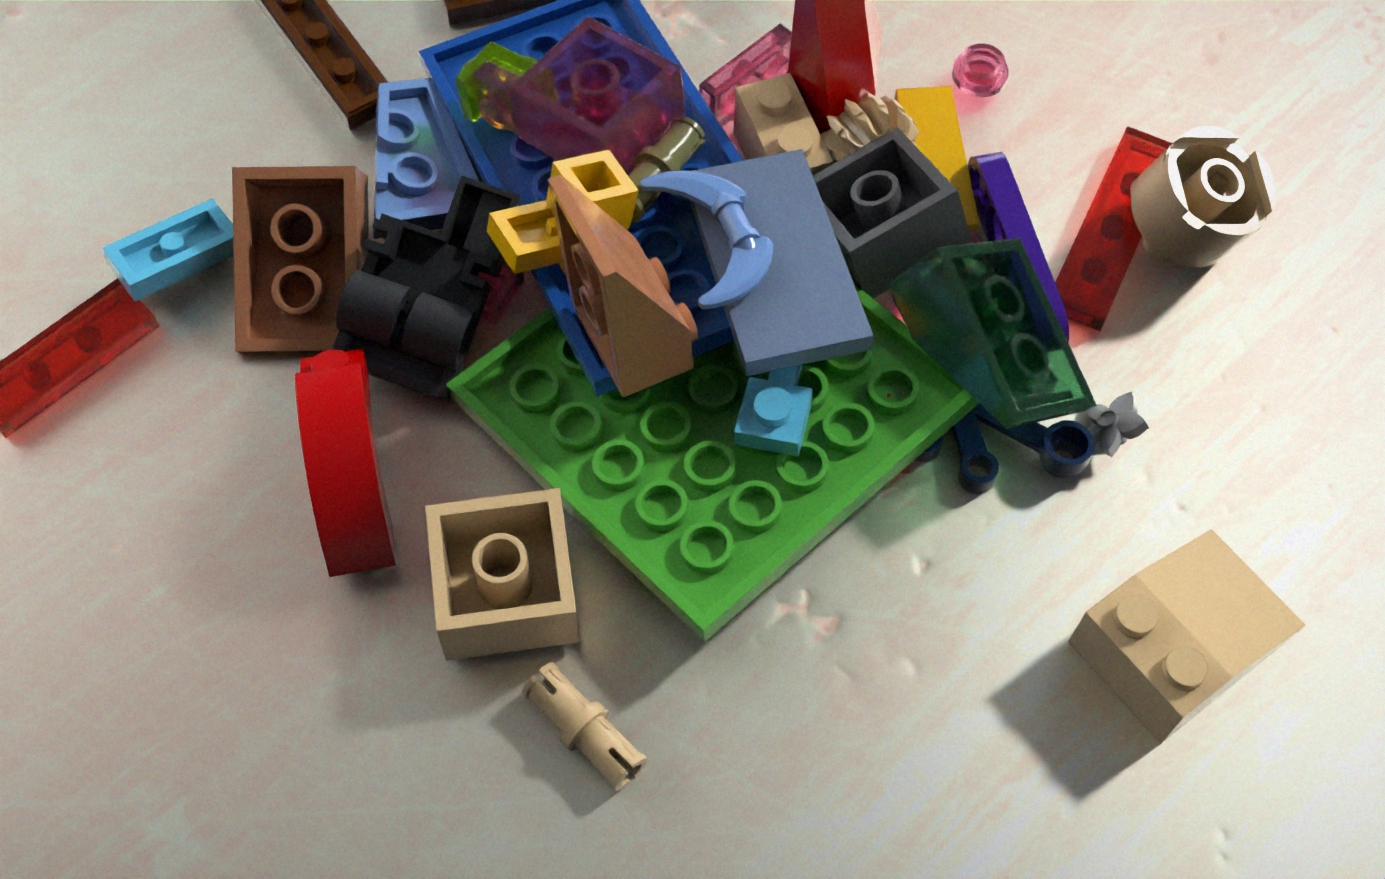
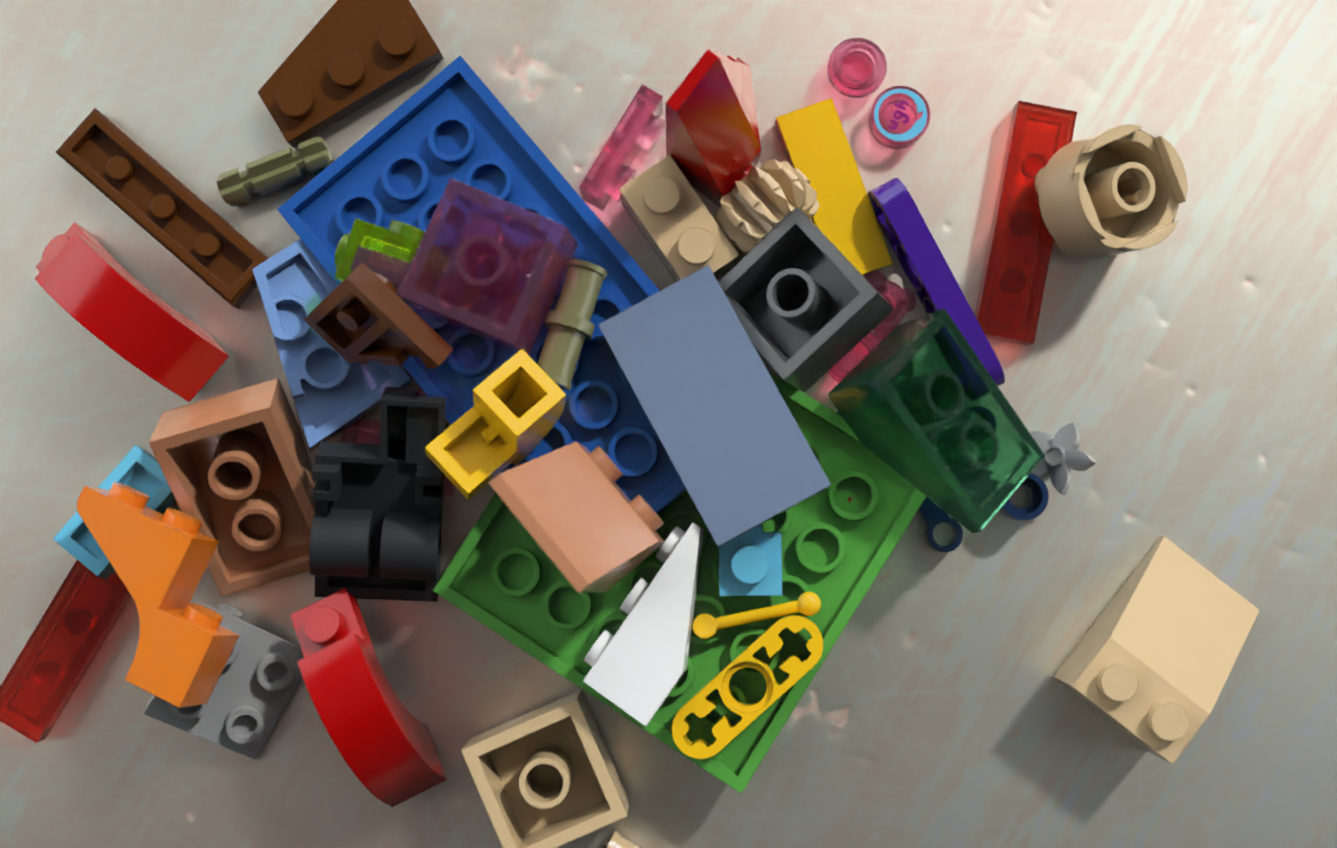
camera: 10 degrees left, 25 degrees up
medium blue piece [640,170,773,309] -> none
none -> red arch [34,222,229,402]
none -> orange arch [77,482,239,708]
none -> light grey hinge [144,604,304,760]
none -> olive axle [216,137,334,207]
none -> reddish brown wing [303,262,454,369]
none -> white slope [583,522,704,727]
none -> yellow beam [672,615,823,759]
none -> yellow hinge [692,592,821,639]
none -> clear pink tile [868,86,930,149]

